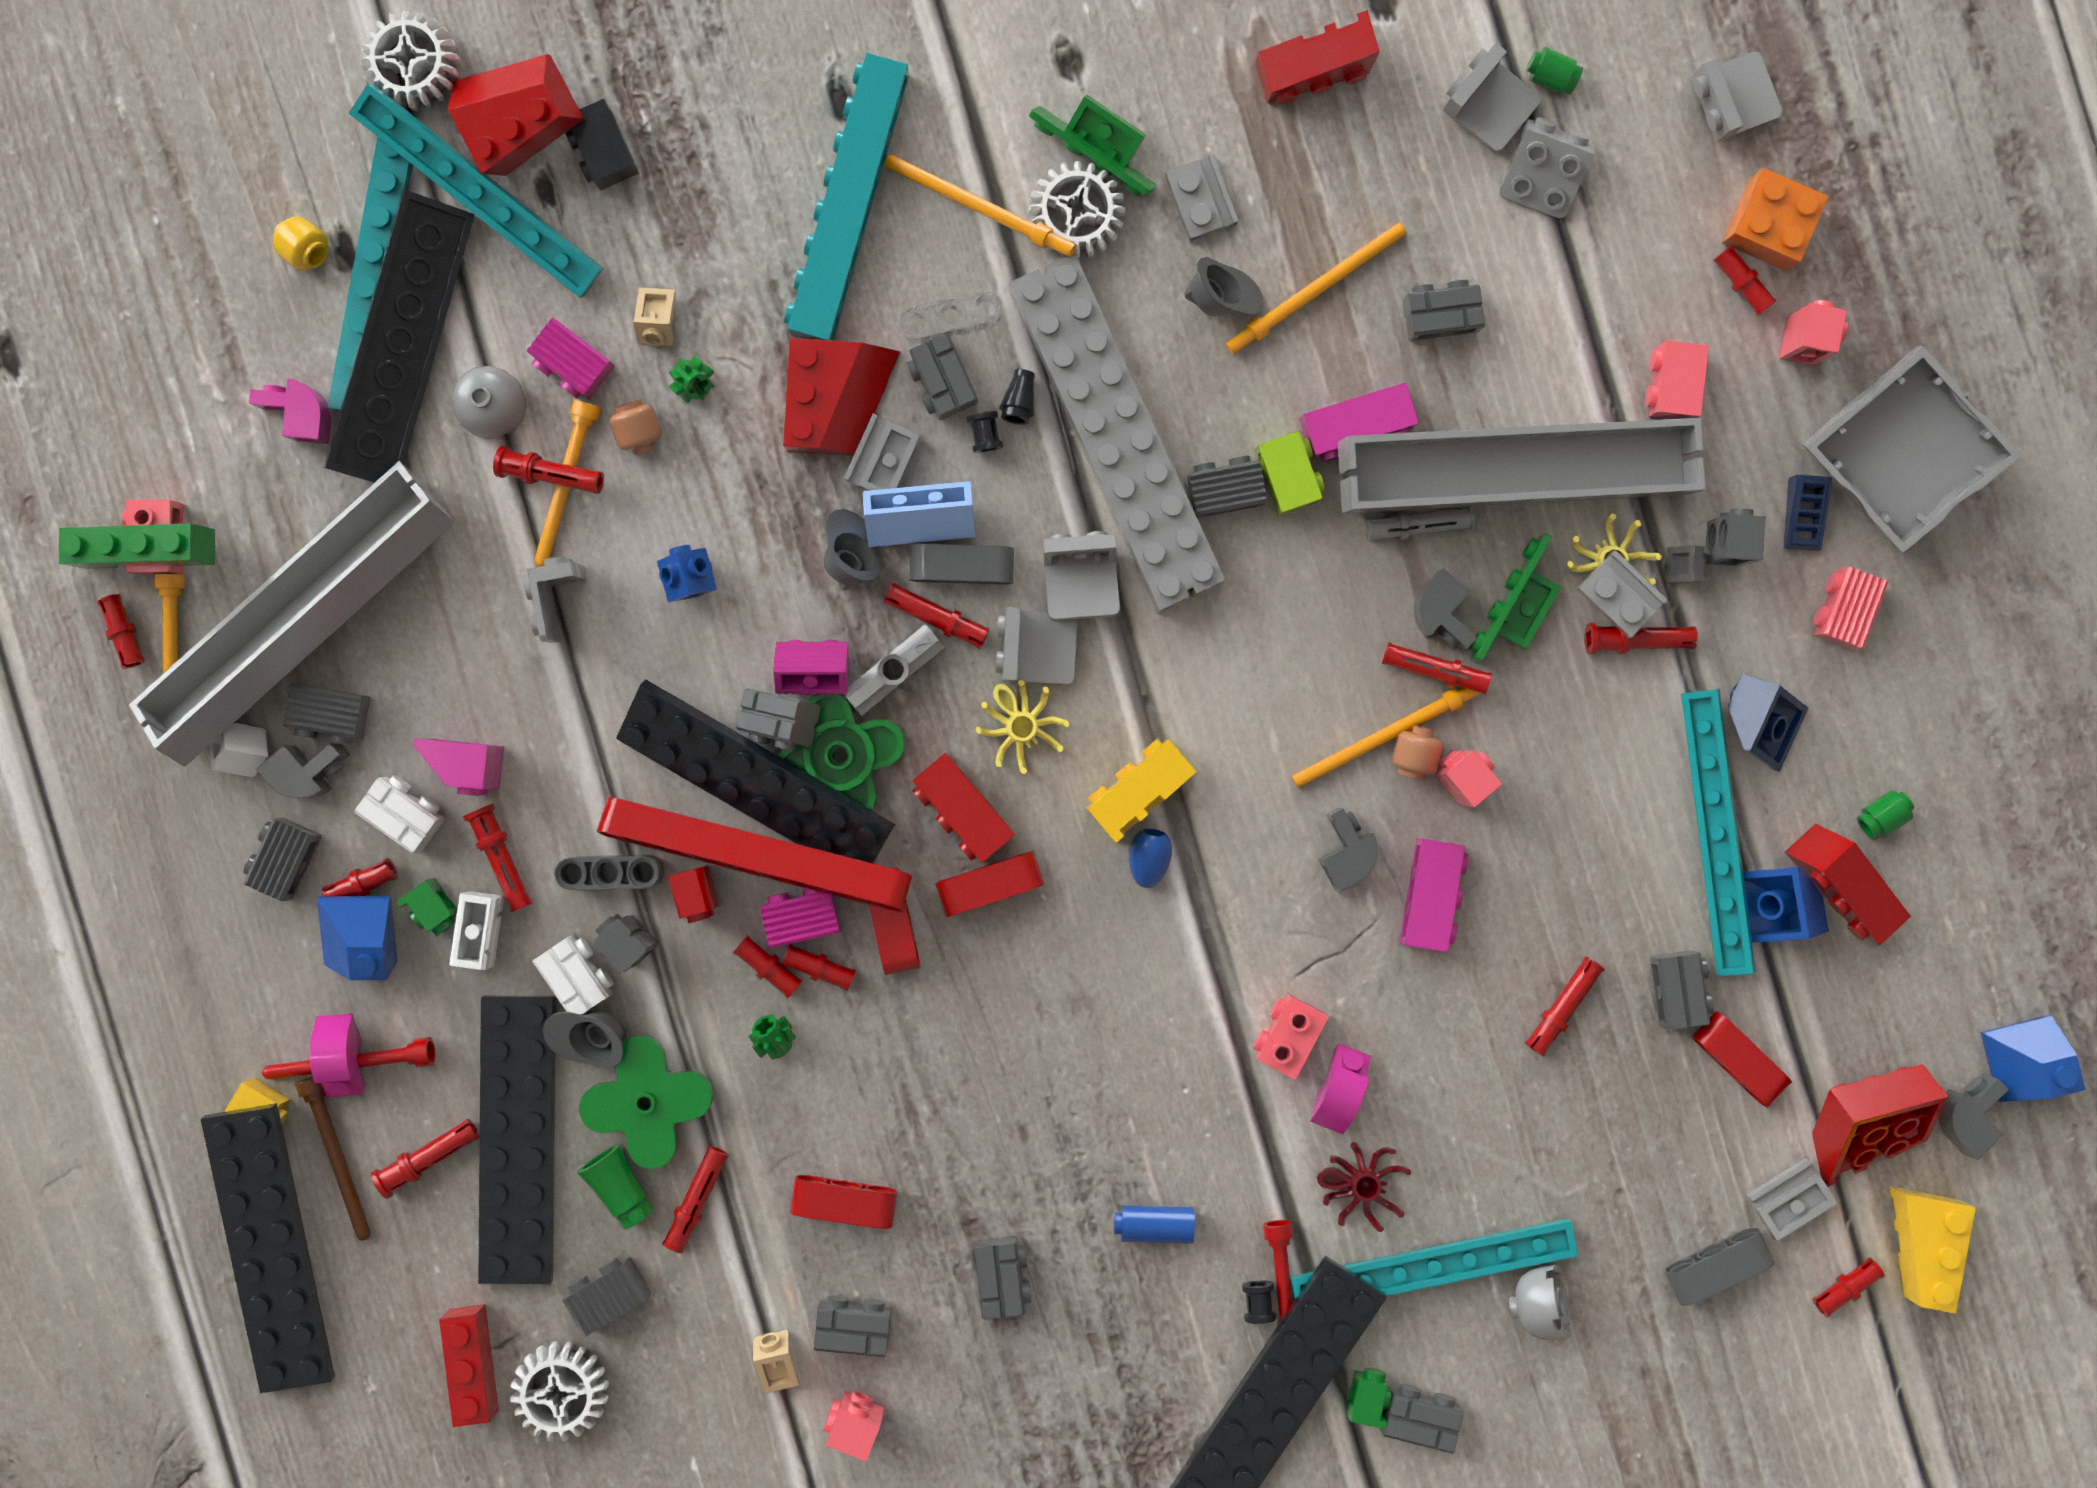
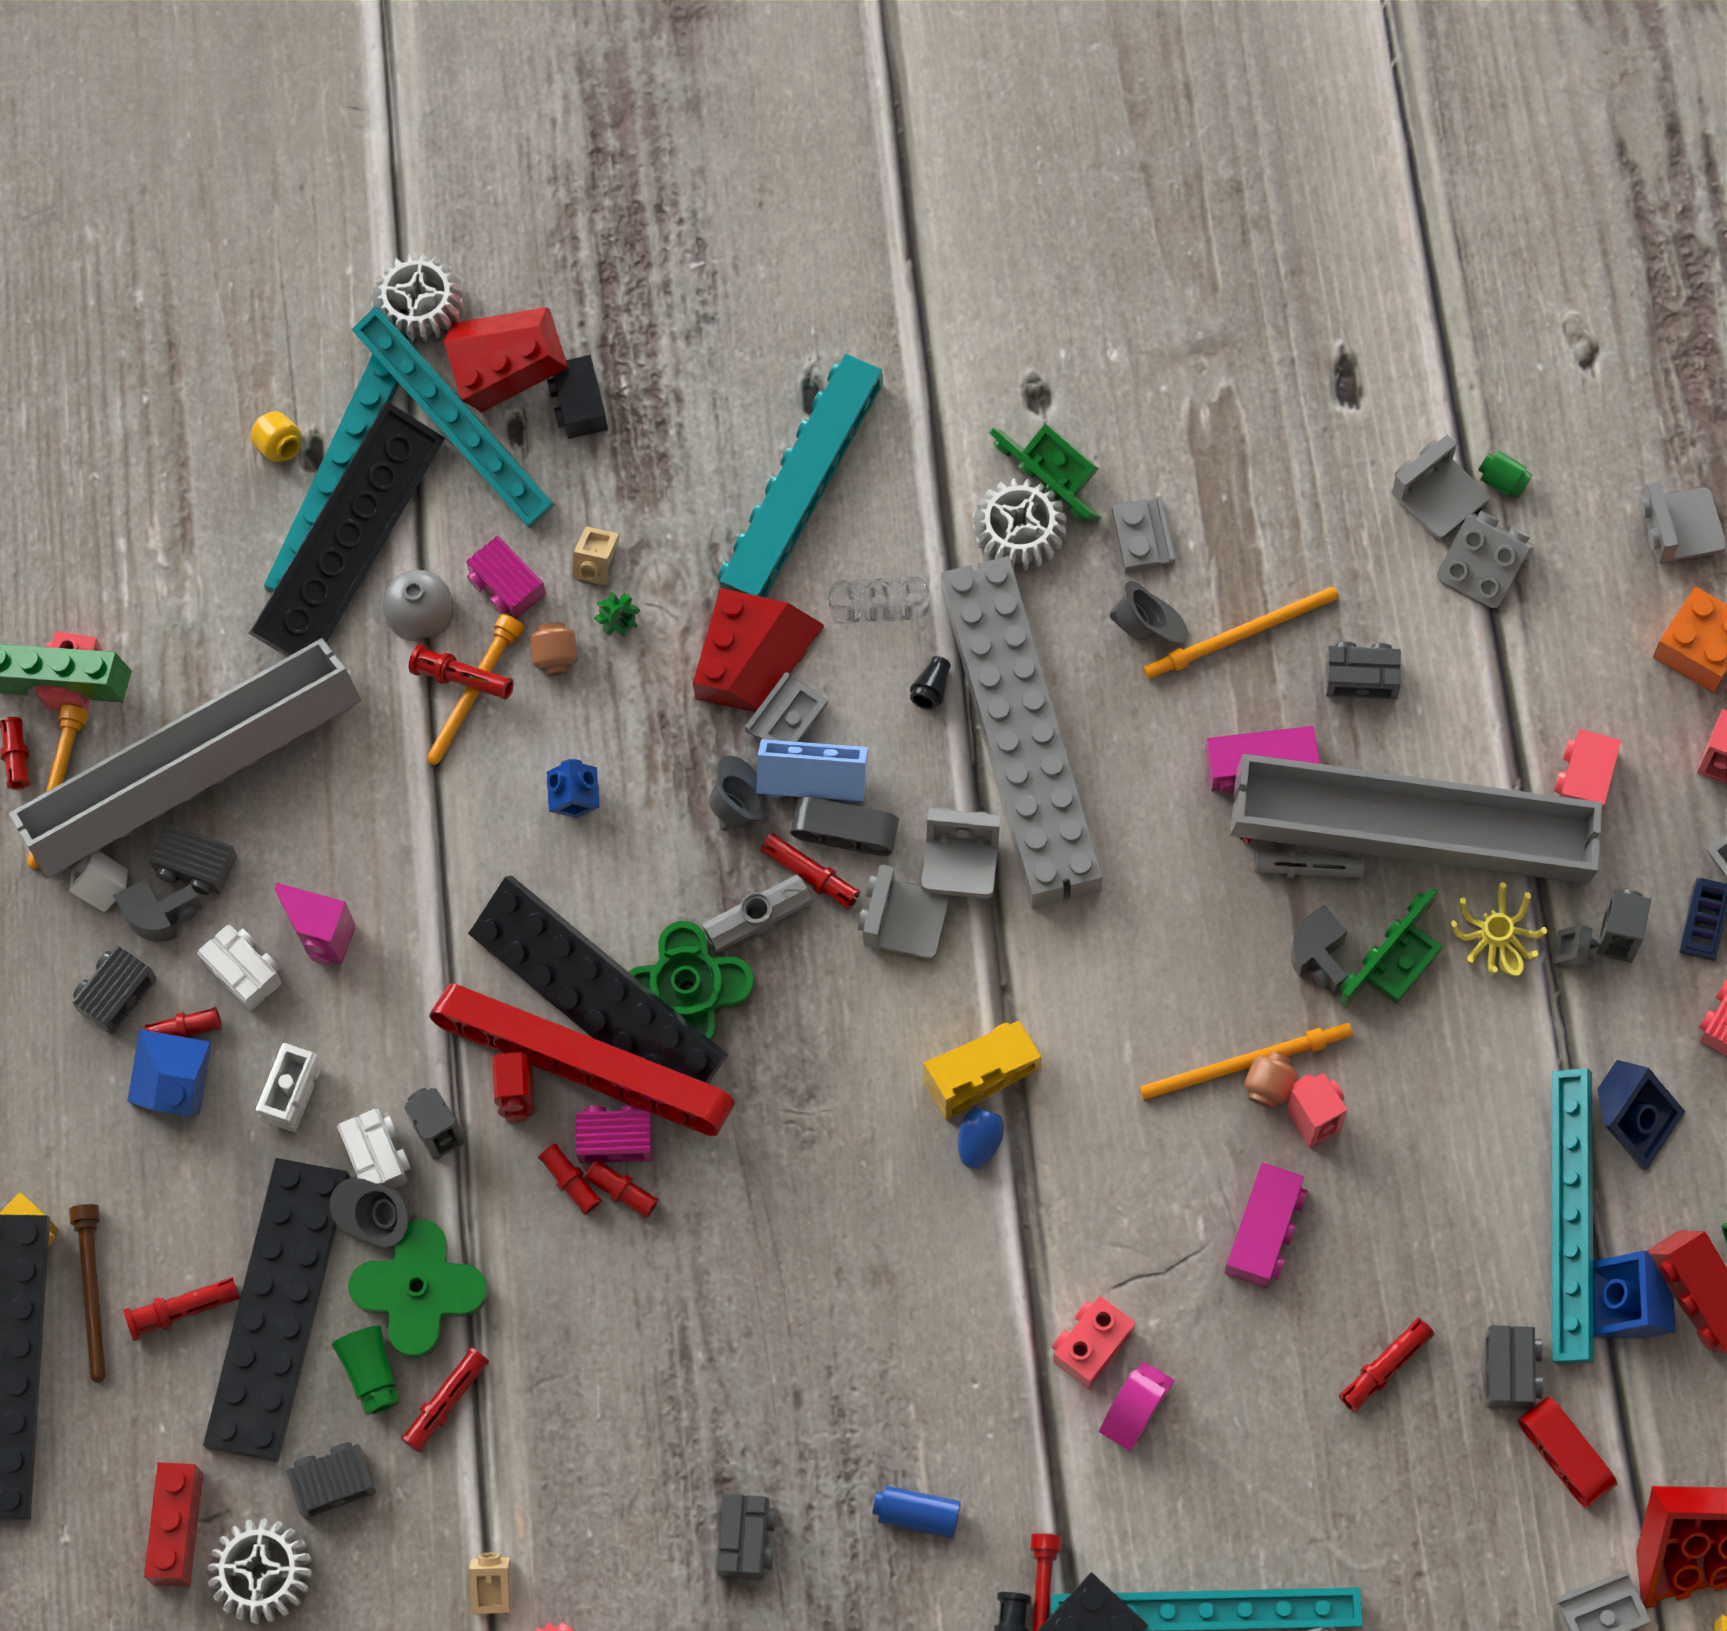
camera: 10 degrees right, 20 degrees down
dark pink brick [249,378,331,444] -> none
red piece [262,1037,436,1080] -> none
dark pink brick [310,1014,365,1098] -> none
green brick [396,878,457,937] -> none
red pin [463,804,532,913] -> none
light grey bracket [524,556,587,643] -> none
dark grey beam [554,855,665,890] -> none
dark grey brick [735,688,821,751] -> none
green gear [748,1014,796,1060] -> none
dark pink brick [773,640,850,695] -> none
red beam [790,1175,898,1229] -> none
dark grey brick [814,1296,892,1357] -> none
red beam [869,867,920,975] -> none
light orange bar [885,154,1077,257] -> none
dark grey brick [906,333,978,420] -> none
red brick [912,753,1015,863] -> none
red beam [935,851,1045,917] -> none
black bush [966,411,1004,453] -> none
light yellow animal [976,680,1069,774] -> none
dark grey brick [1187,456,1267,518] -> none
red wedge [1255,10,1380,104] -> none
lime brick [1255,431,1325,516] -> none
dark red animal [1316,1142,1411,1232] -> none
dark grey brick [1318,808,1377,892] -> none
red pin [1382,642,1493,695] -> none
light grey plate [1576,550,1667,638] -> none
red pin [1584,623,1698,654] -> none
red pin [1713,246,1777,315] -> none

